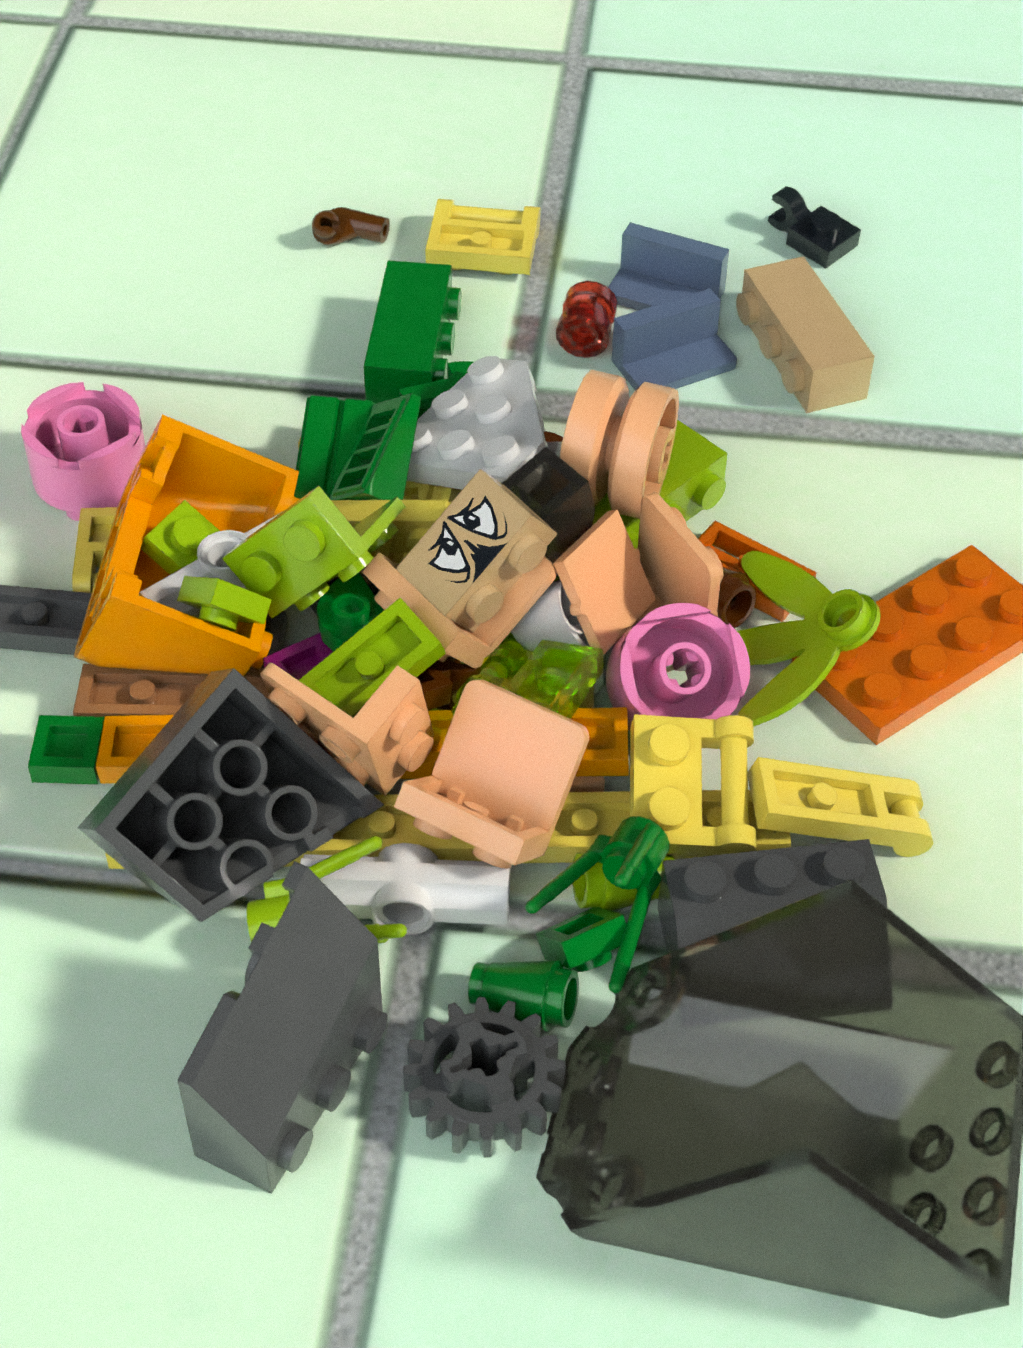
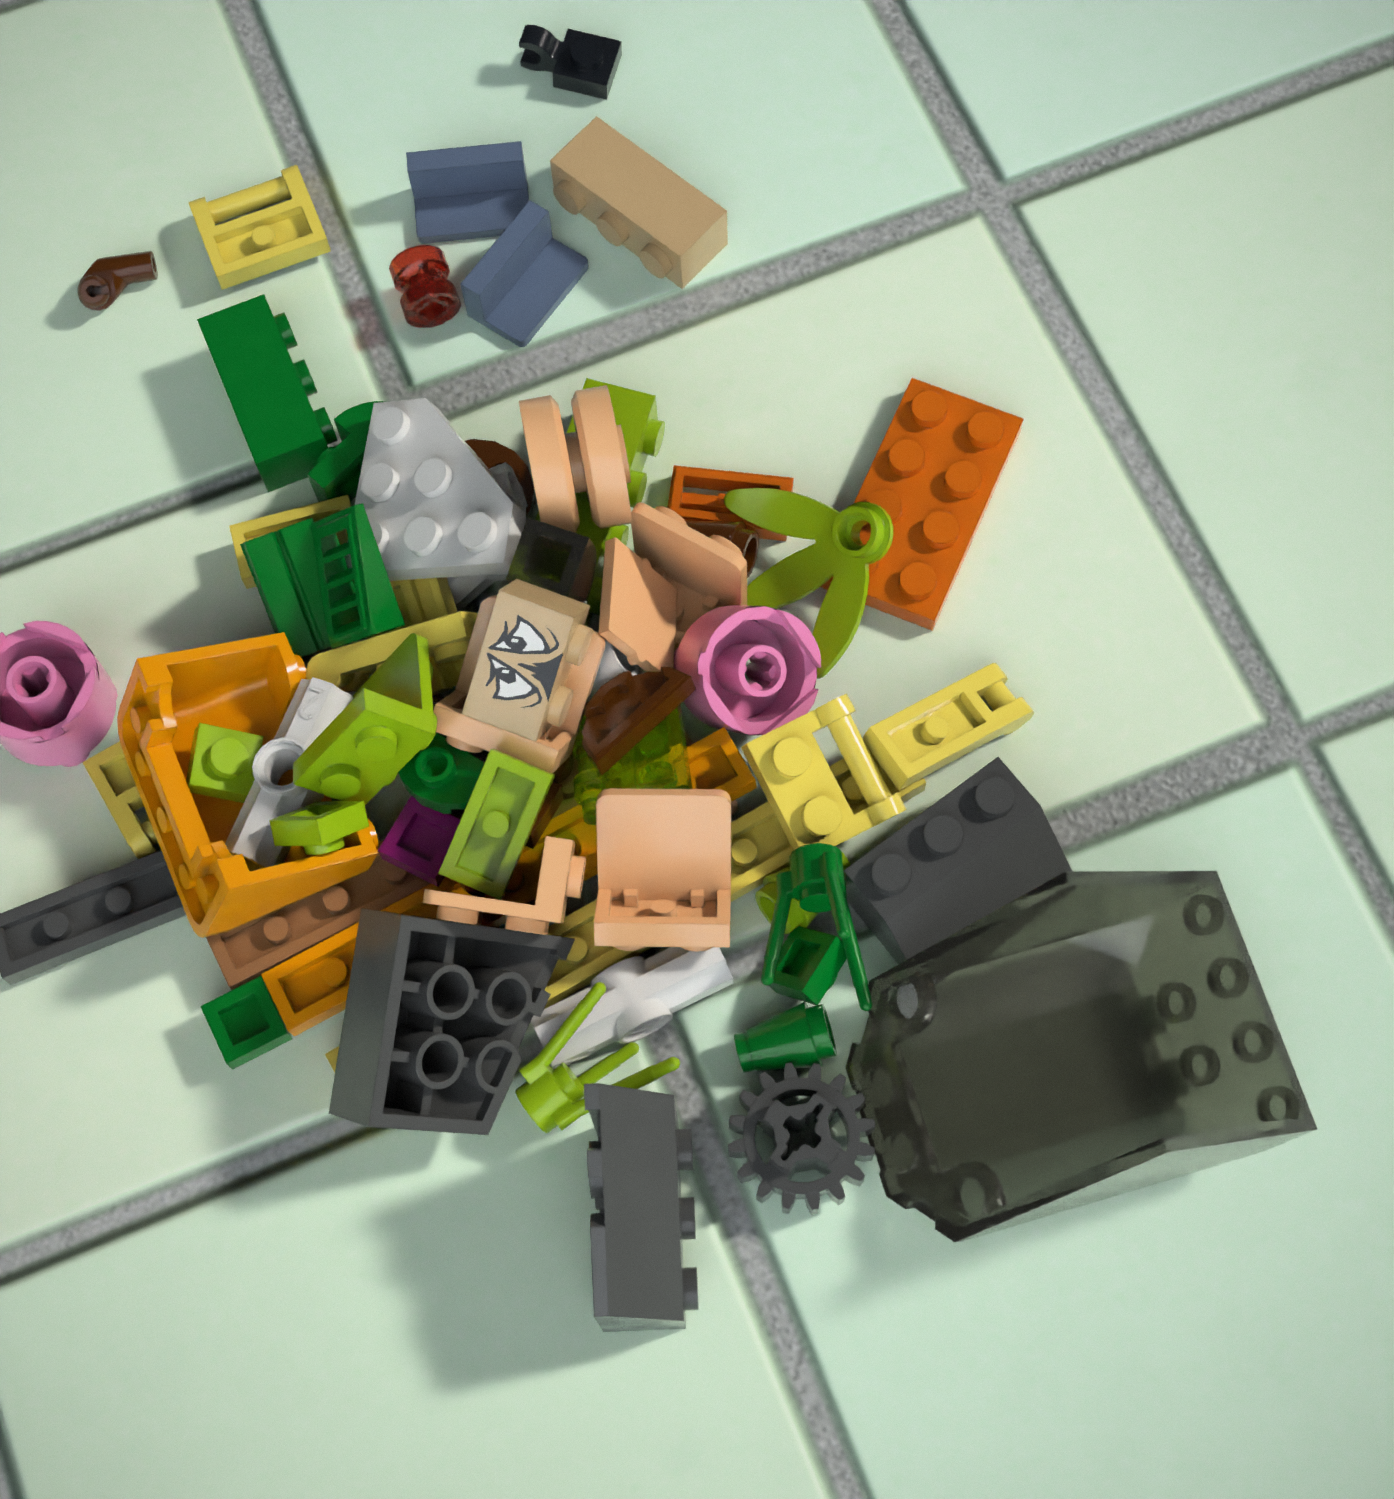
camera: 25 degrees left, 20 degrees up
none -> reddish brown plate [582,667,696,776]

